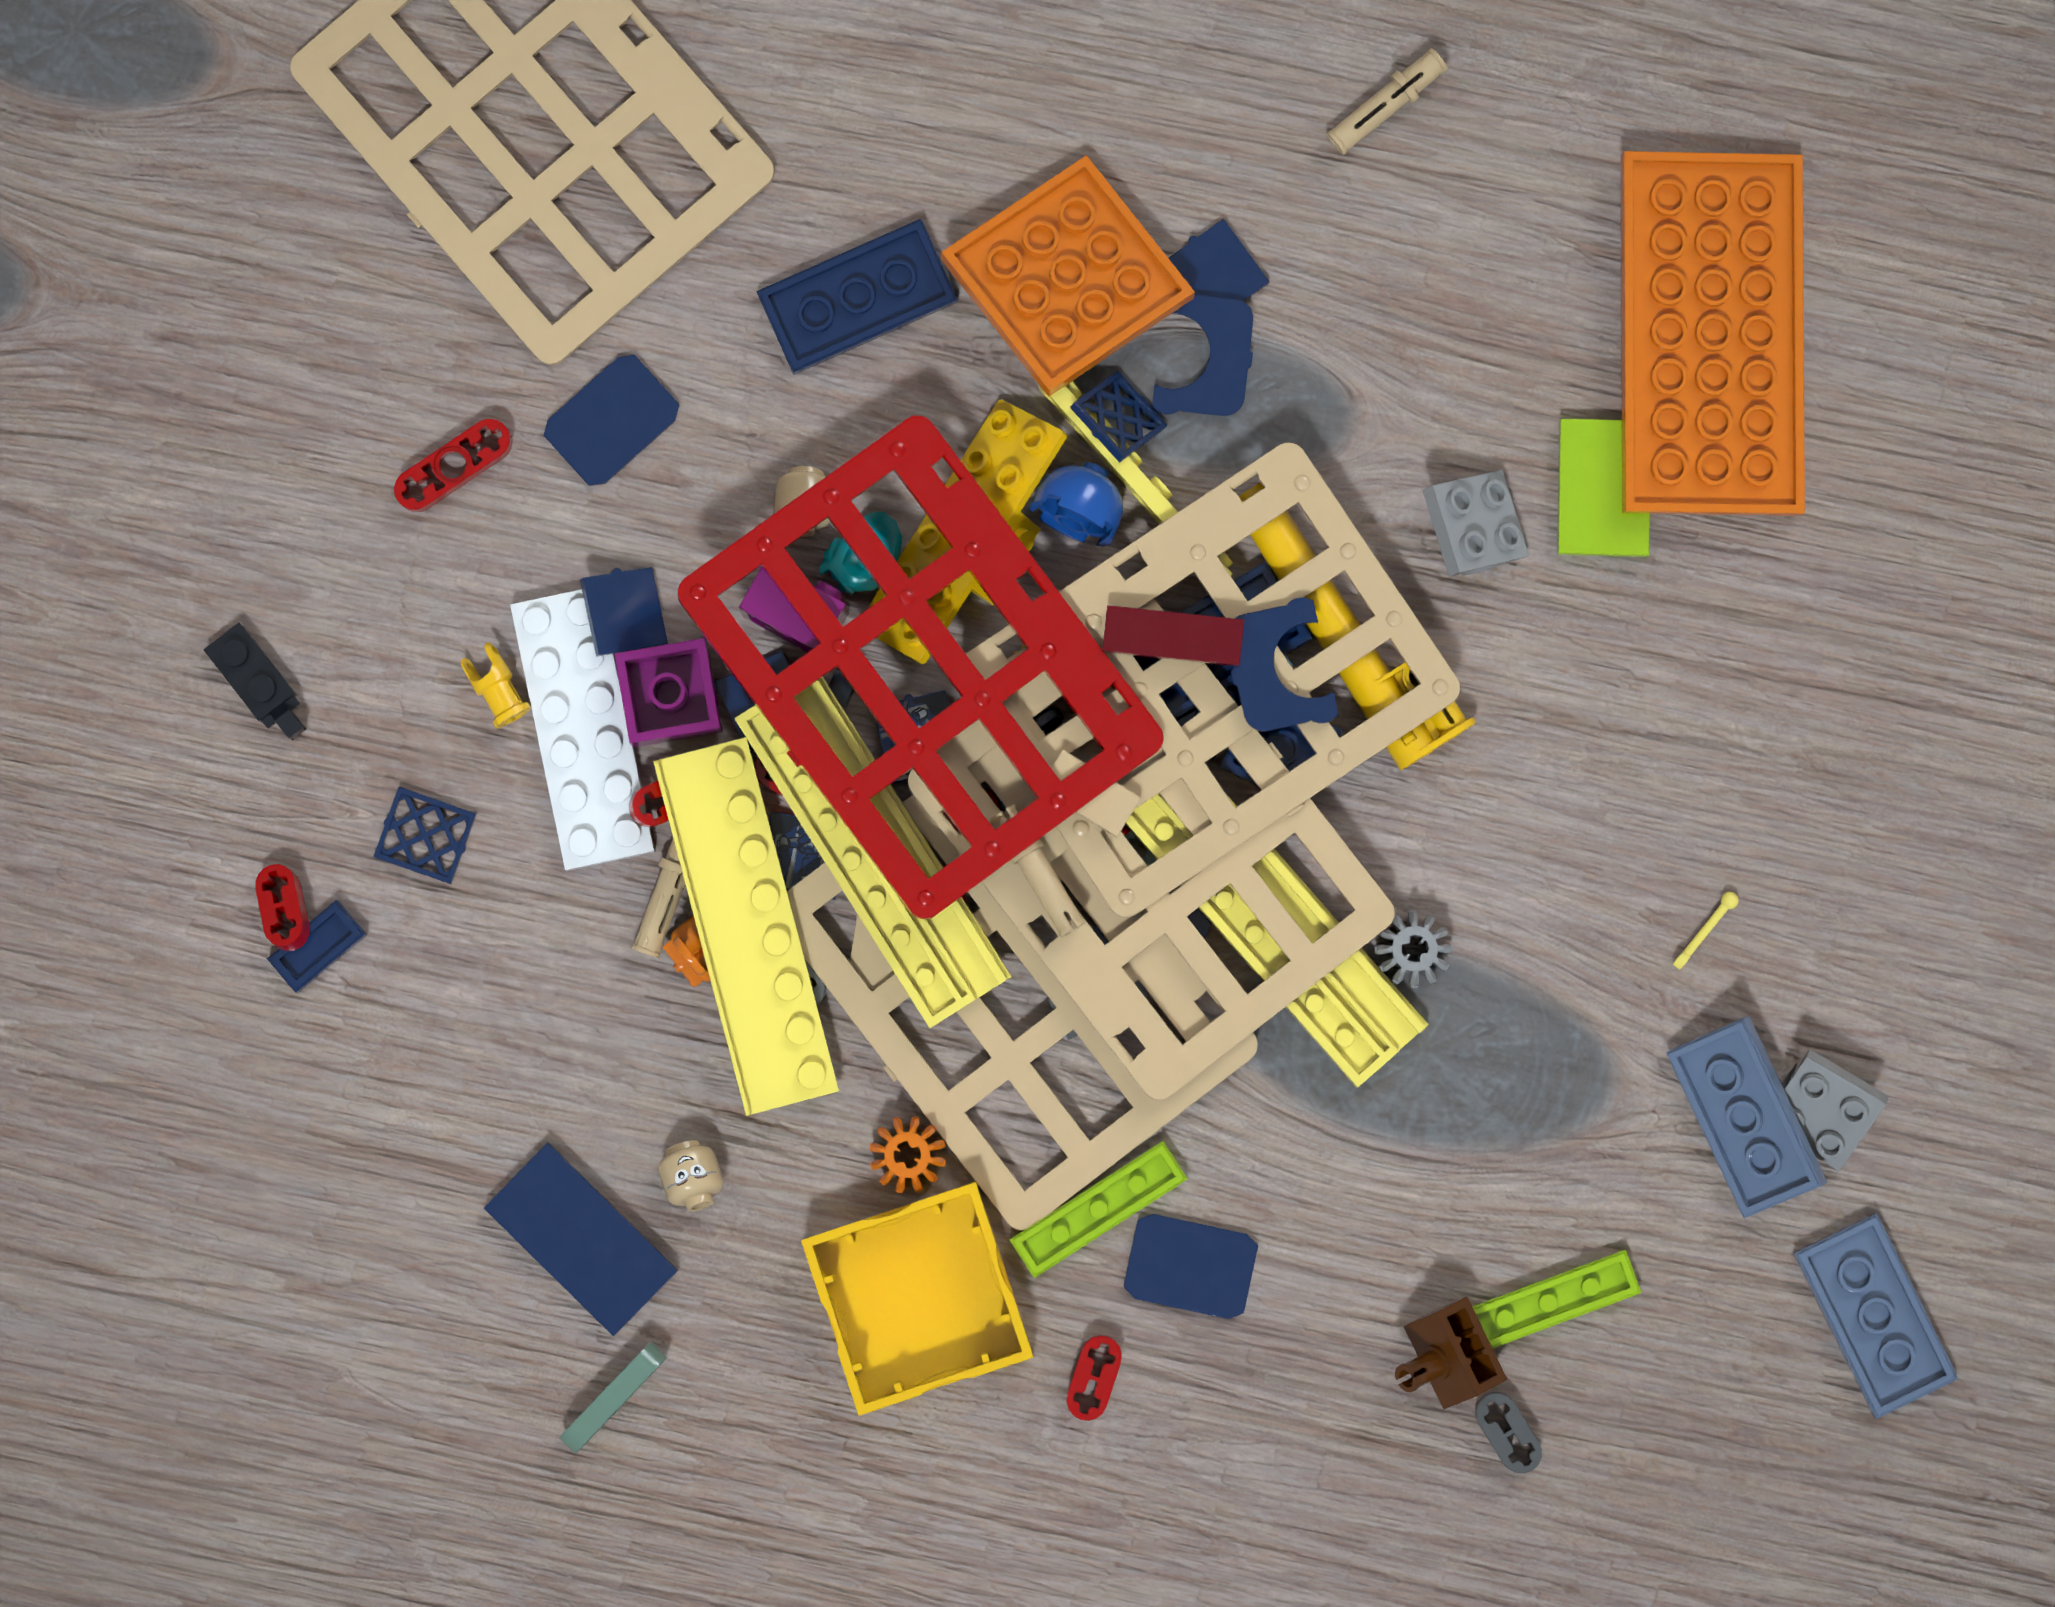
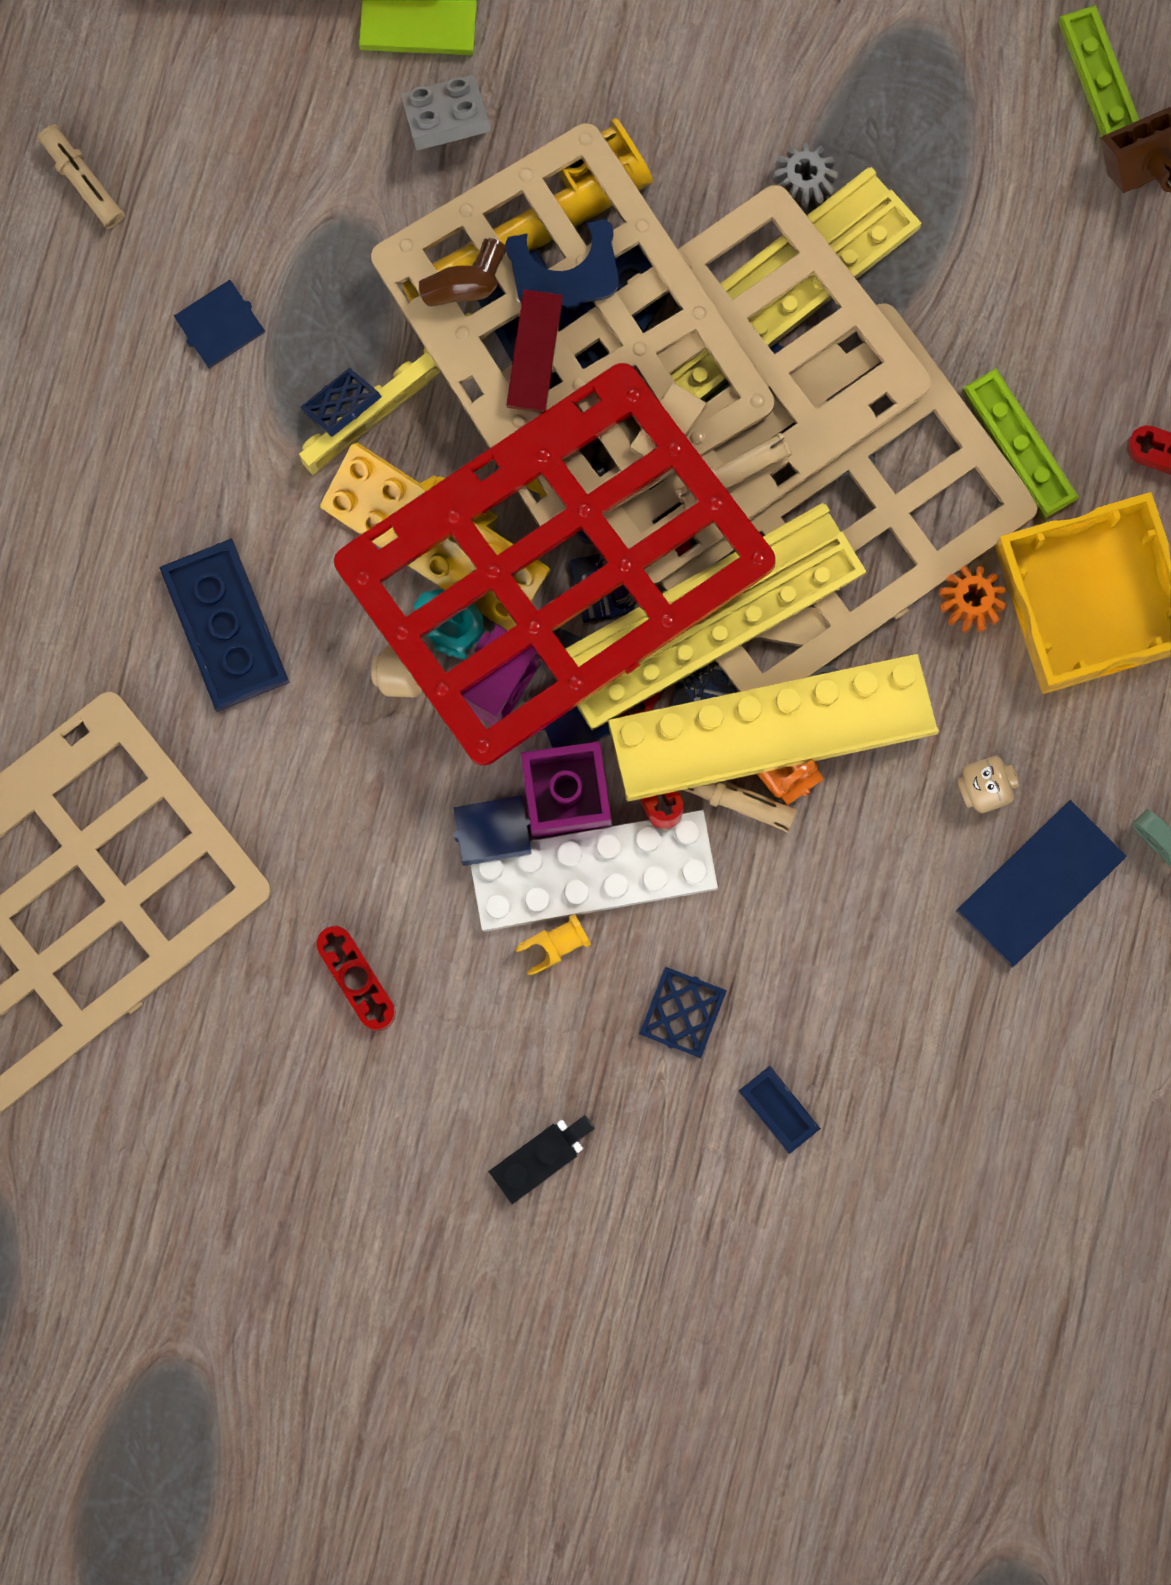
camera: 85 degrees left, 5 degrees down
red beam [255,864,310,951] -> none
dark blue piece [543,355,680,486] -> none
orange plate [941,155,1195,397] -> none
blue cylinder [1030,462,1123,547] -> none
dark blue piece [1123,1214,1258,1319] -> none
dark blue piece [1152,294,1253,416] -> none
none -> reddish brown arm [419,238,507,307]

